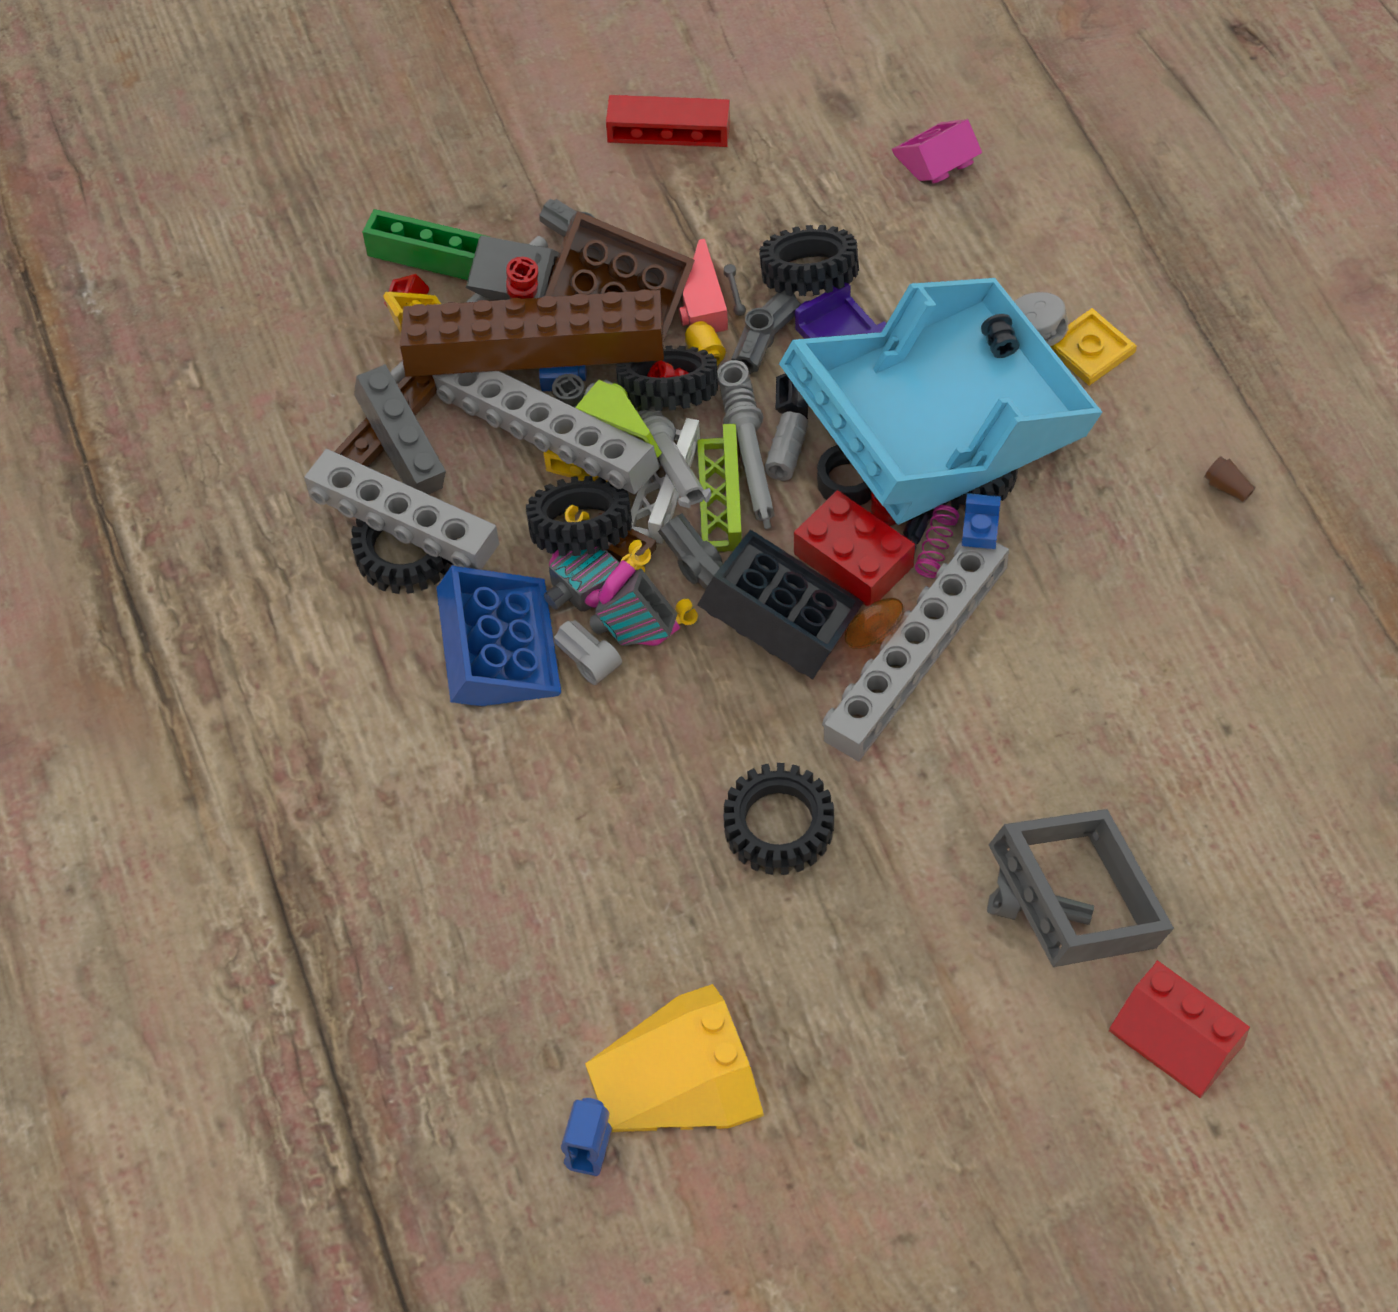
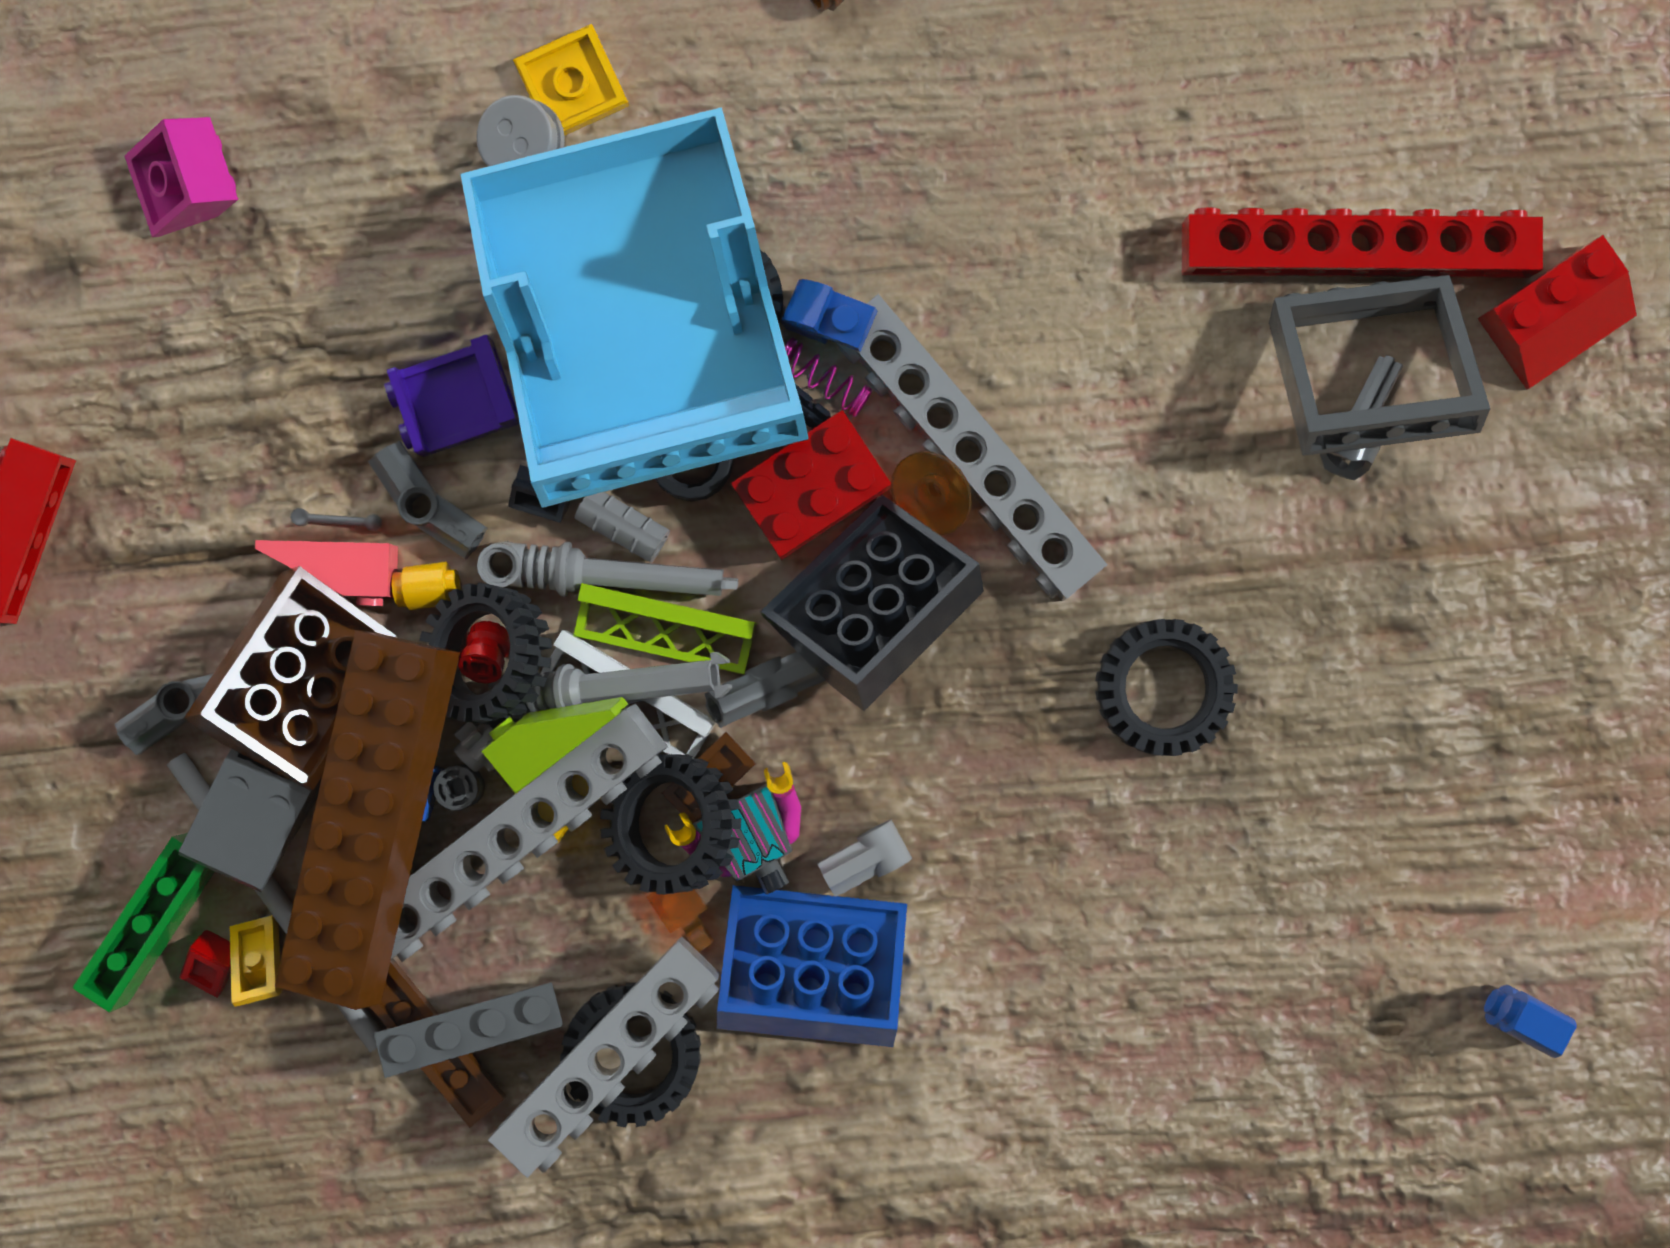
camera: 80 degrees left, 30 degrees up
red wheel [506,256,538,299] -> none
yellow wedge [585,984,764,1132] -> none
torso [590,540,698,646] -> none
black tyre [759,225,859,296] -> none
black bush [981,314,1020,358] -> none
none -> clear orange plate [646,889,714,952]
none -> red brick [1182,207,1543,278]

